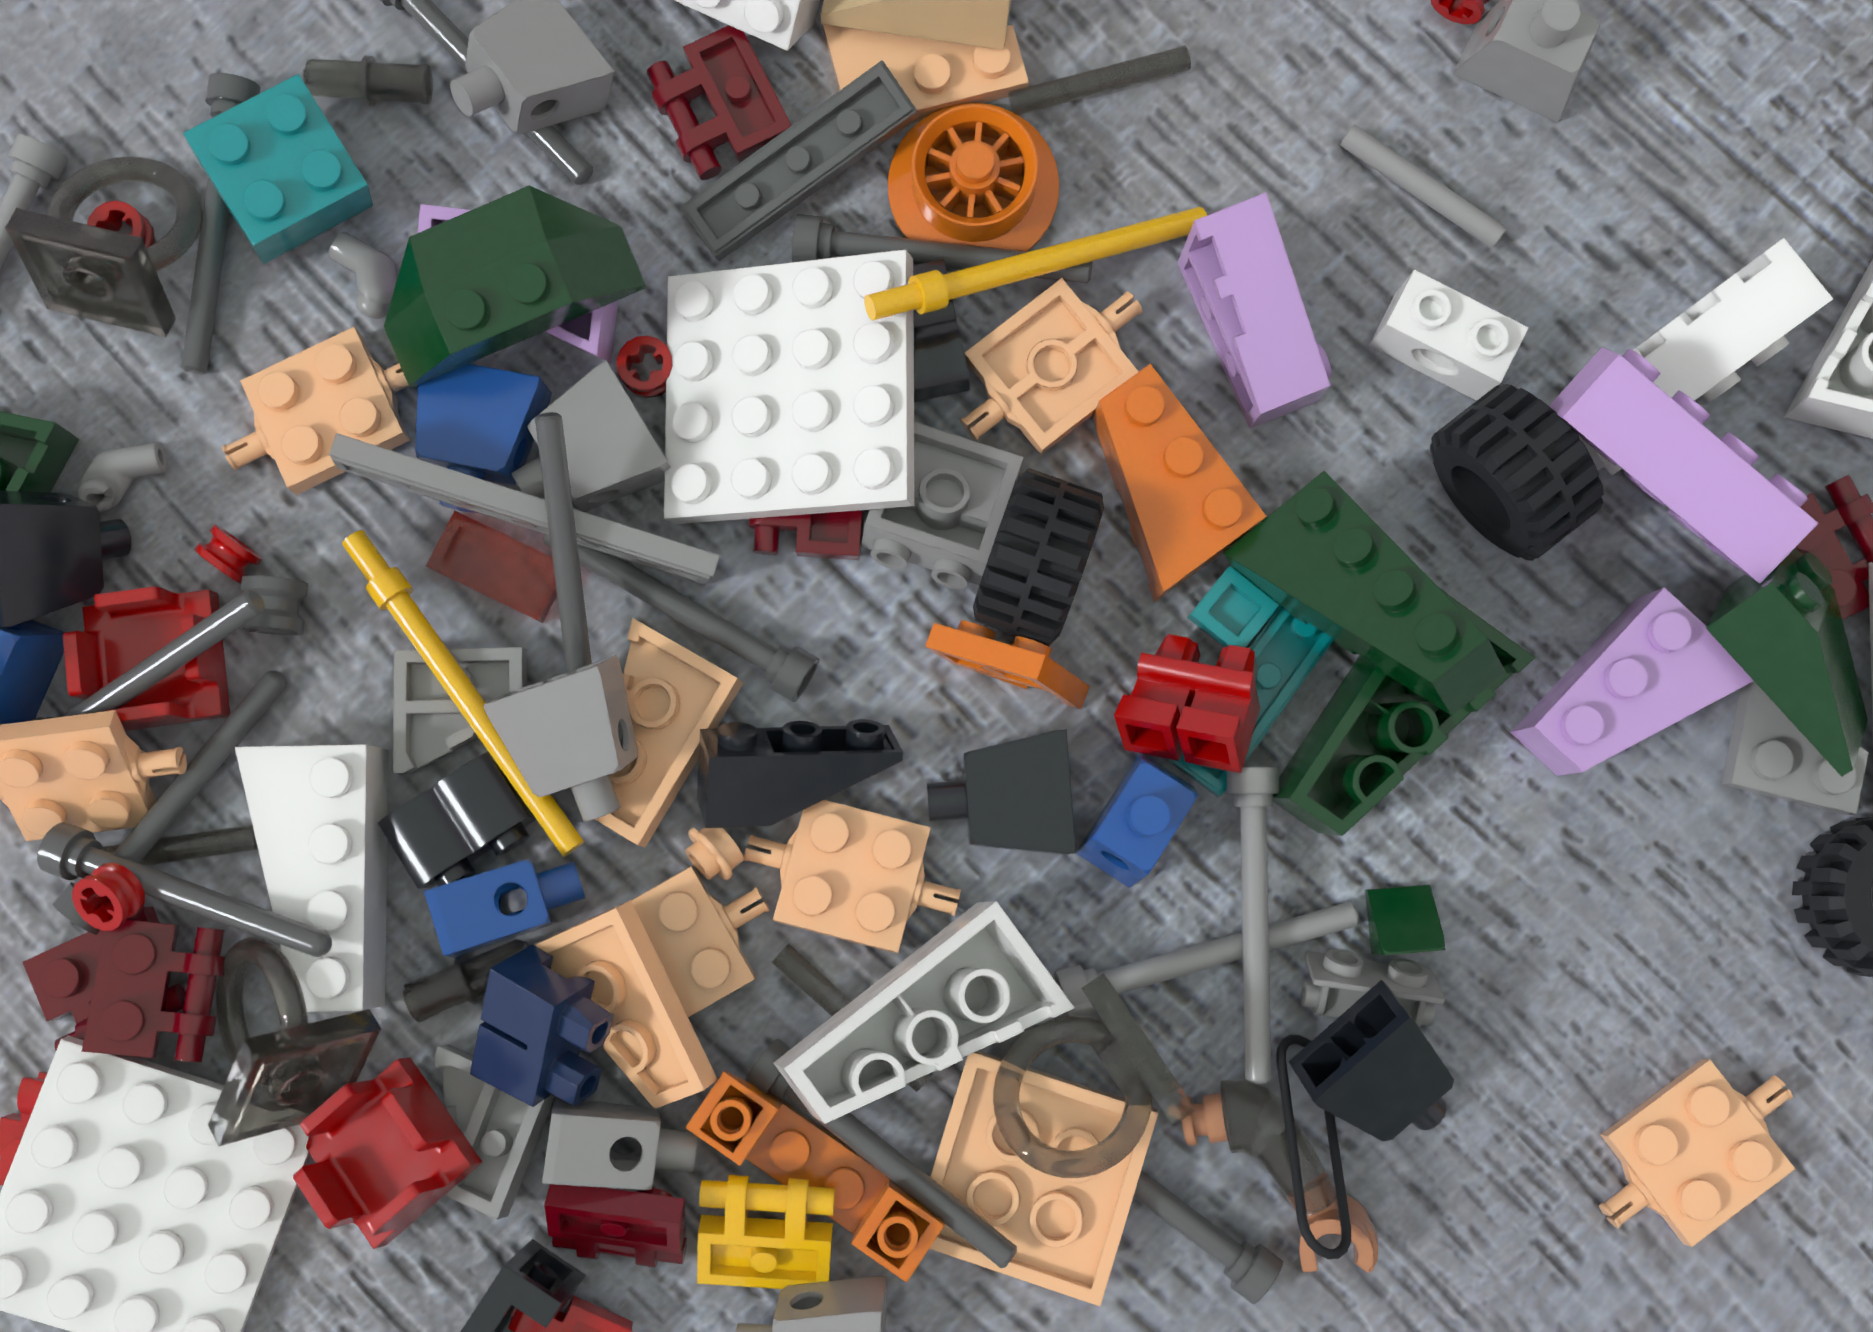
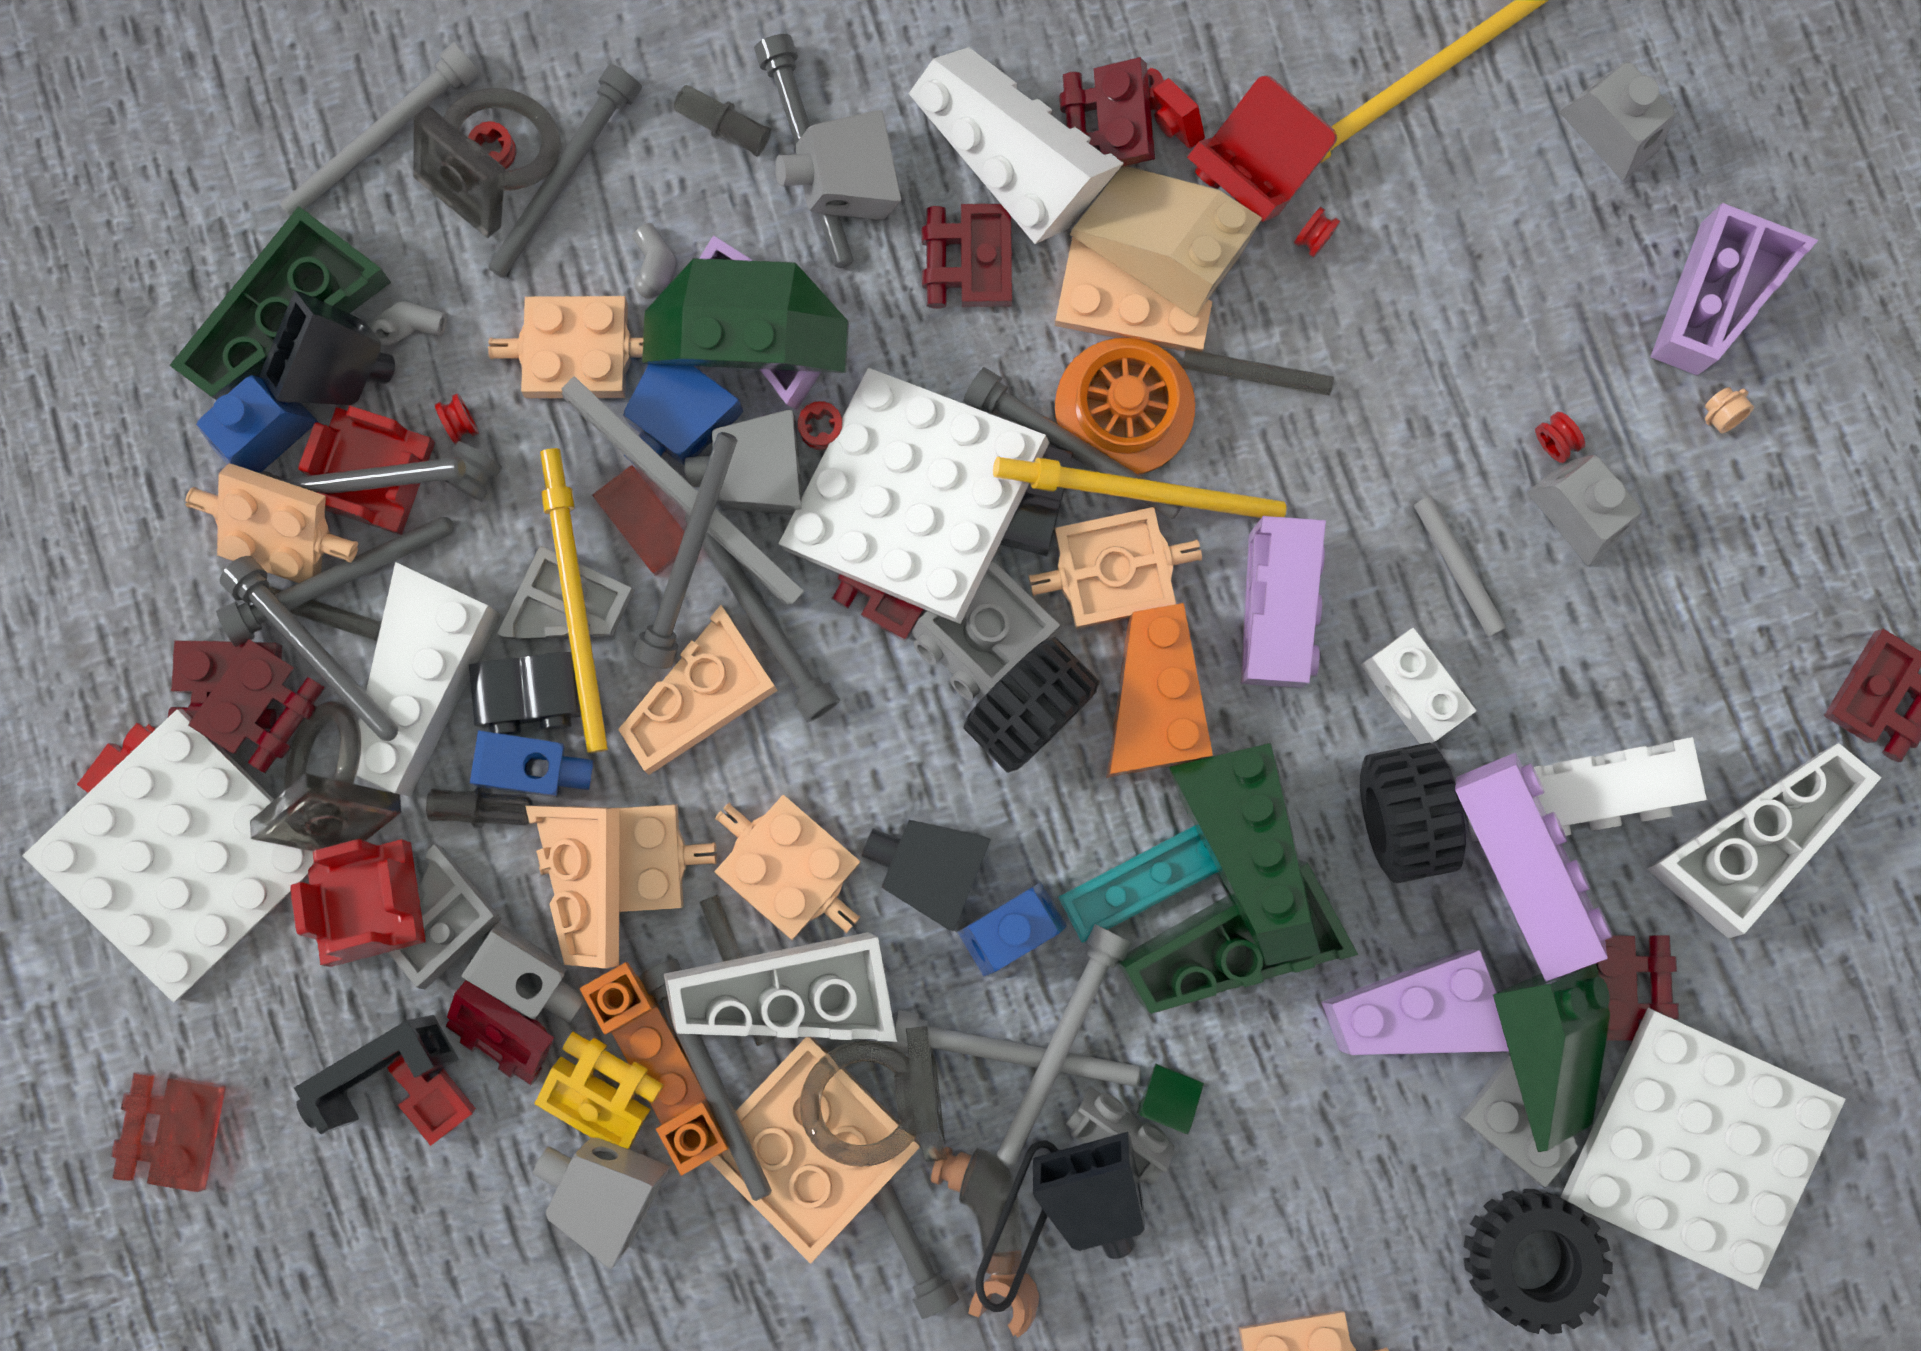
camera: 30 degrees right, 0 degrees up
red bush [72,862,145,931] -> none
teal brick [183,74,373,265] -> none
dark blue hips [470,944,614,1107] -> none
light grey torso [483,655,637,821] -> none
dark grey tile [680,60,920,261] -> none
light nougat plate [685,826,744,880] -> none
black slope [697,719,903,828] -> none
orange wing [925,620,1090,710] -> none
red hips [1114,634,1260,774] -> none
teal plate [1187,566,1279,648] -> none

